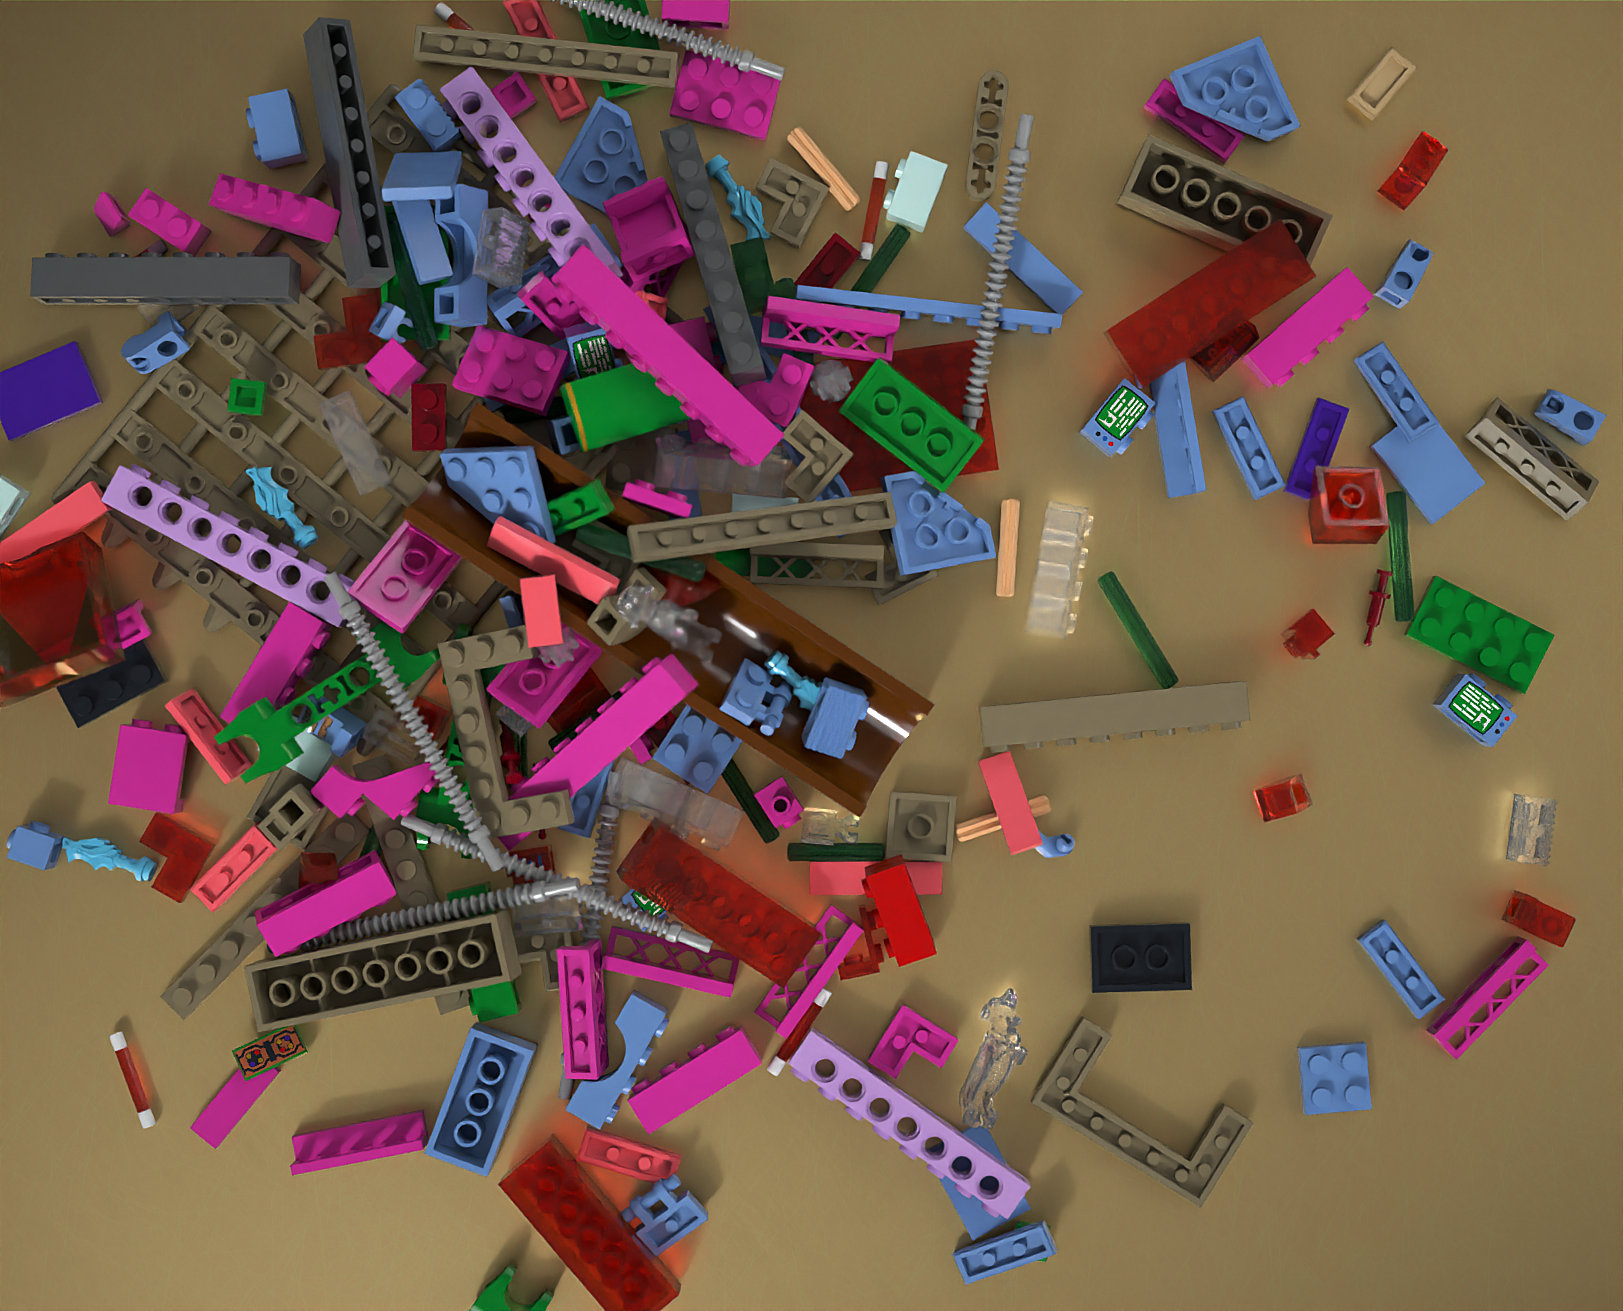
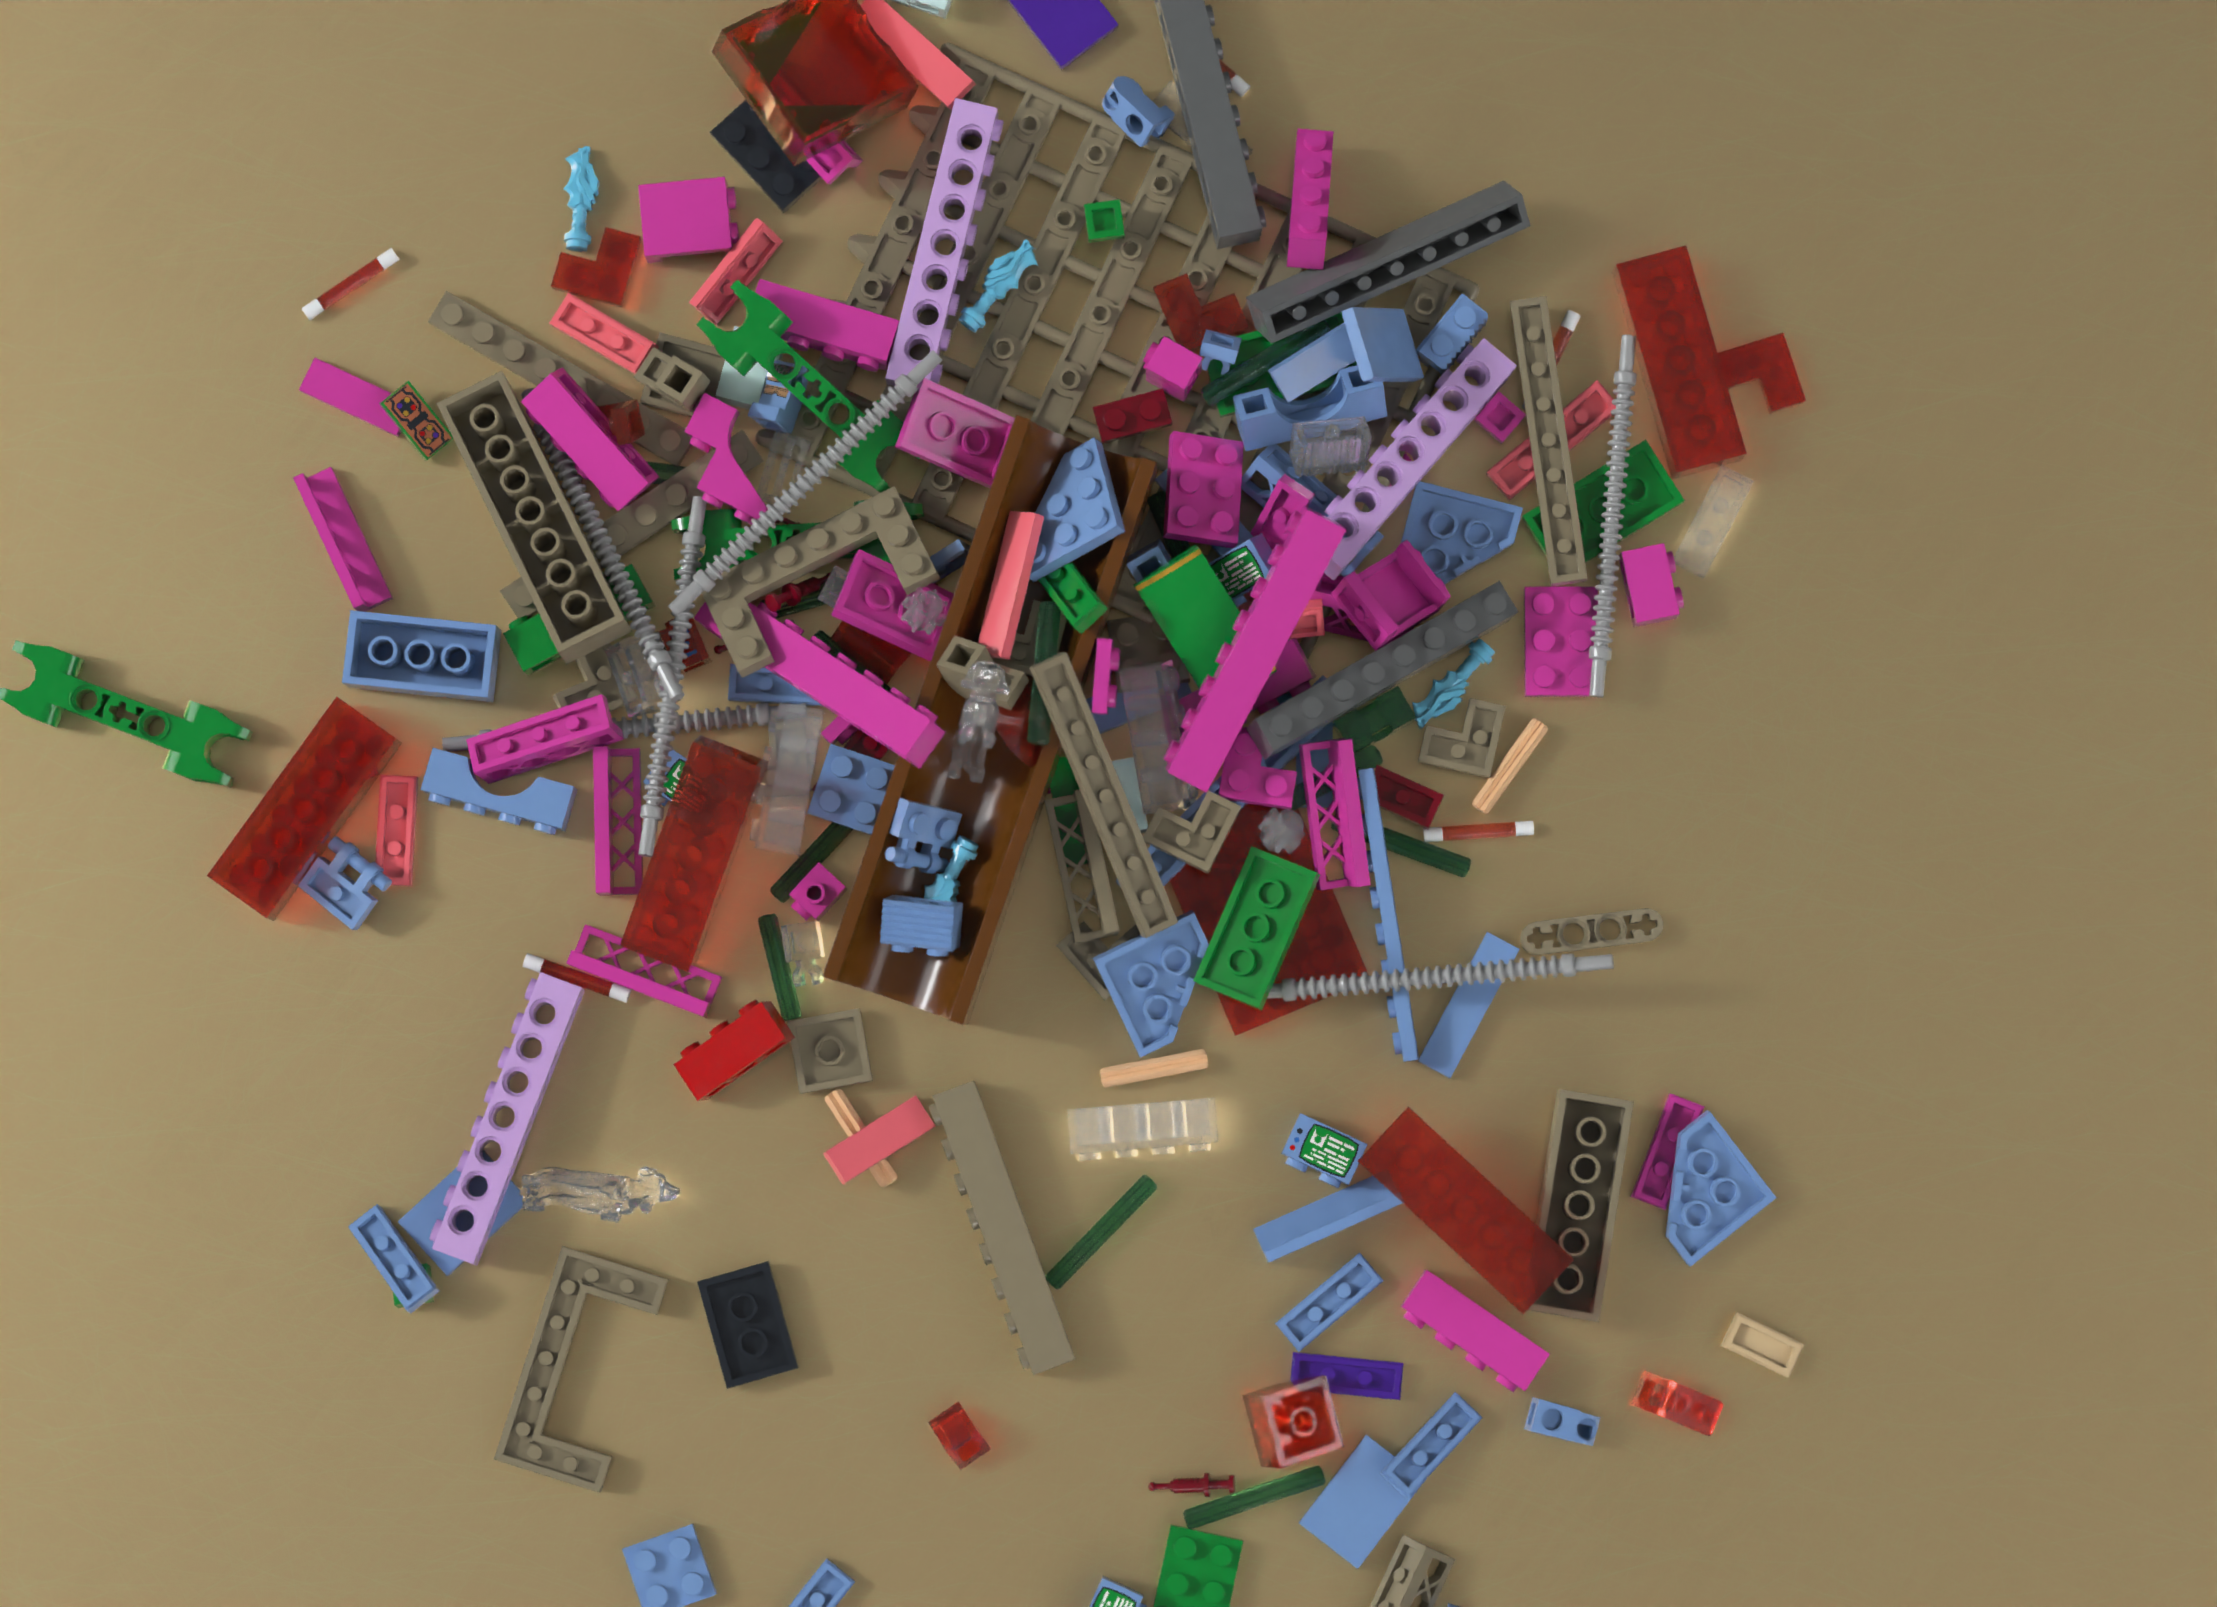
camera: 80 degrees right, 5 degrees down
medium blue brick [7,821,66,870] -> none
dark pink slope [94,191,131,237] -> none
dark pink brick [128,188,212,257] -> none
medium blue brick [246,88,308,169] -> none
clear tile [319,390,392,496] -> none
clear red brick [403,695,453,741] -> none
coral tile [520,575,564,648] -> none
dark pink brick [627,1025,762,1135] -> none
coral tile [810,861,942,895] -> none
clear red bracket [838,904,884,981] -> none
dark pink plate [867,1004,959,1079] -> none
light aqua brick [883,151,948,233] -> none
medium blue arm [1035,830,1075,858] -> none
clear red slope [1186,308,1260,382] -> none
clear red bracket [1281,609,1335,659] -> none

